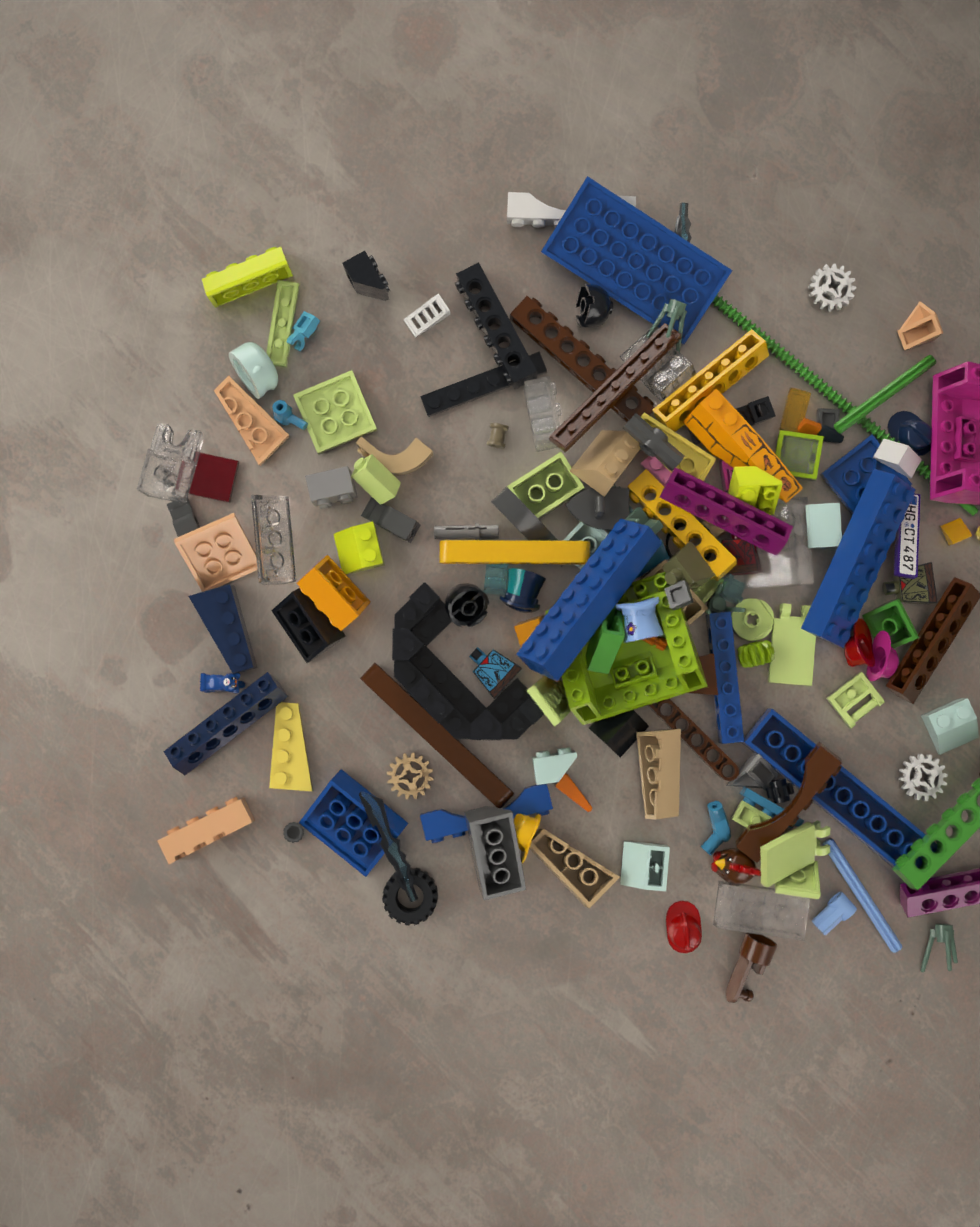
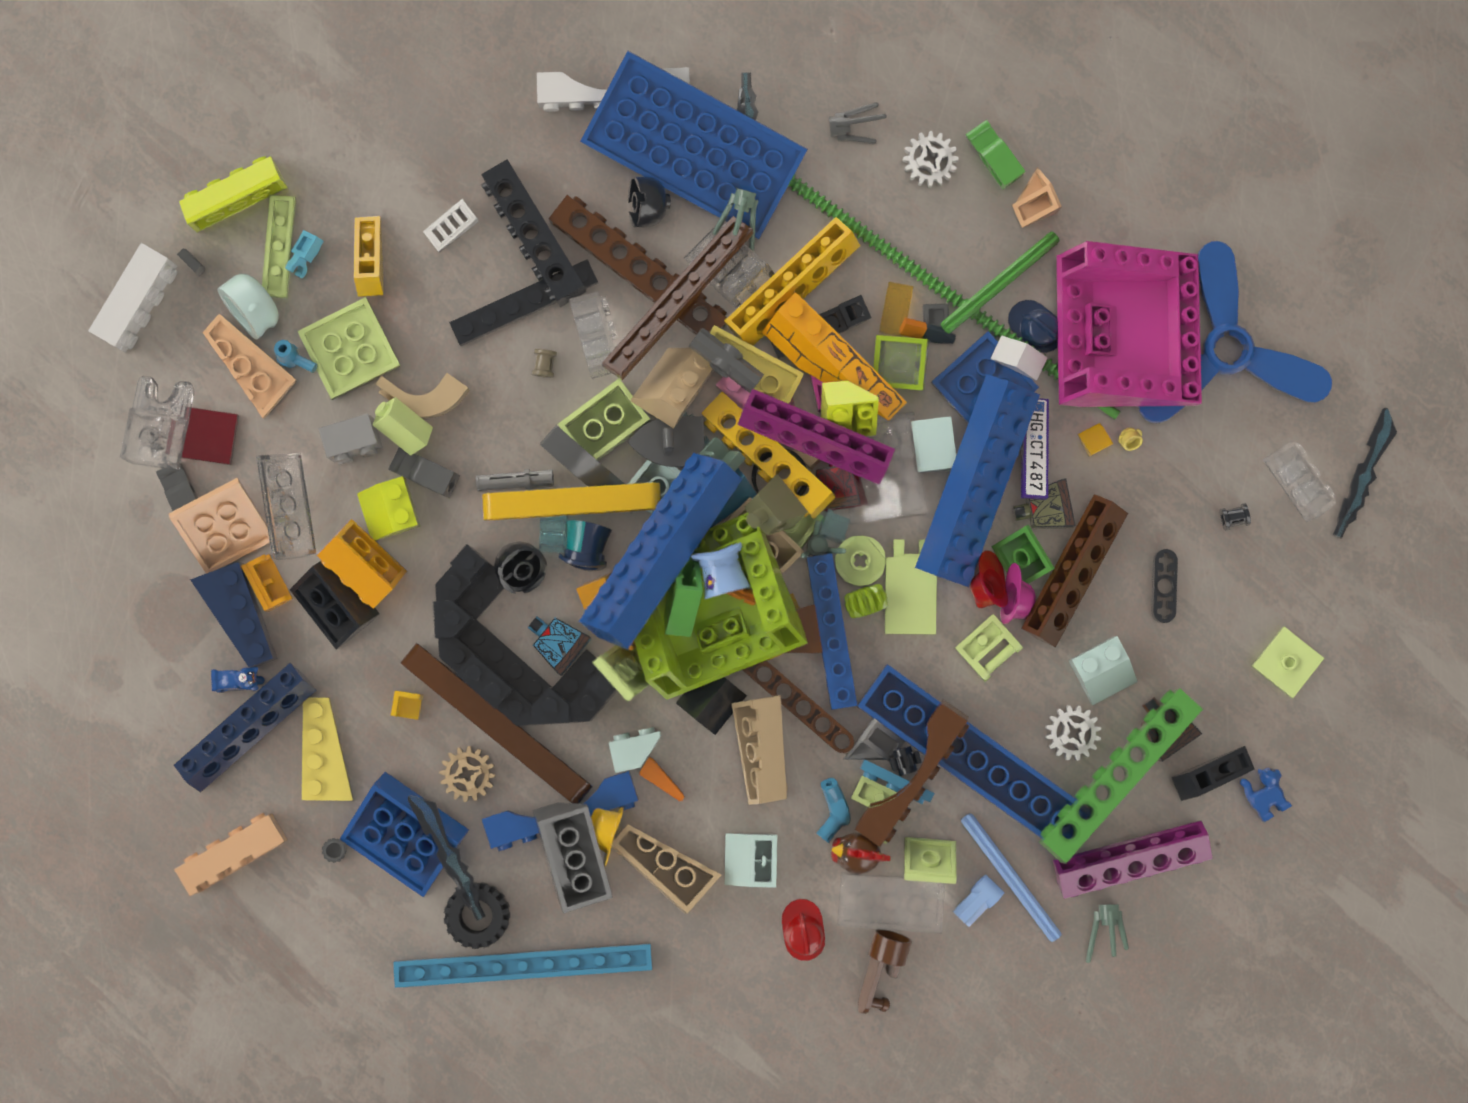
camera: 10 degrees left, 0 degrees up
black slope [342,250,390,301] -> none
tile [664,580,694,611] -> none
yellowish green tile [761,820,830,888] -> none
none -> white piece [88,243,177,353]
none -> dark grey tile [177,248,205,276]
none -> light orange hinge [241,554,293,612]
none -> yellow slope [354,216,384,297]
none -> yellow panel [391,690,423,720]
none -> dark azure plate [393,943,652,988]
none -> dark grey plant [829,102,887,144]
none -> bright green piece [965,120,1026,190]

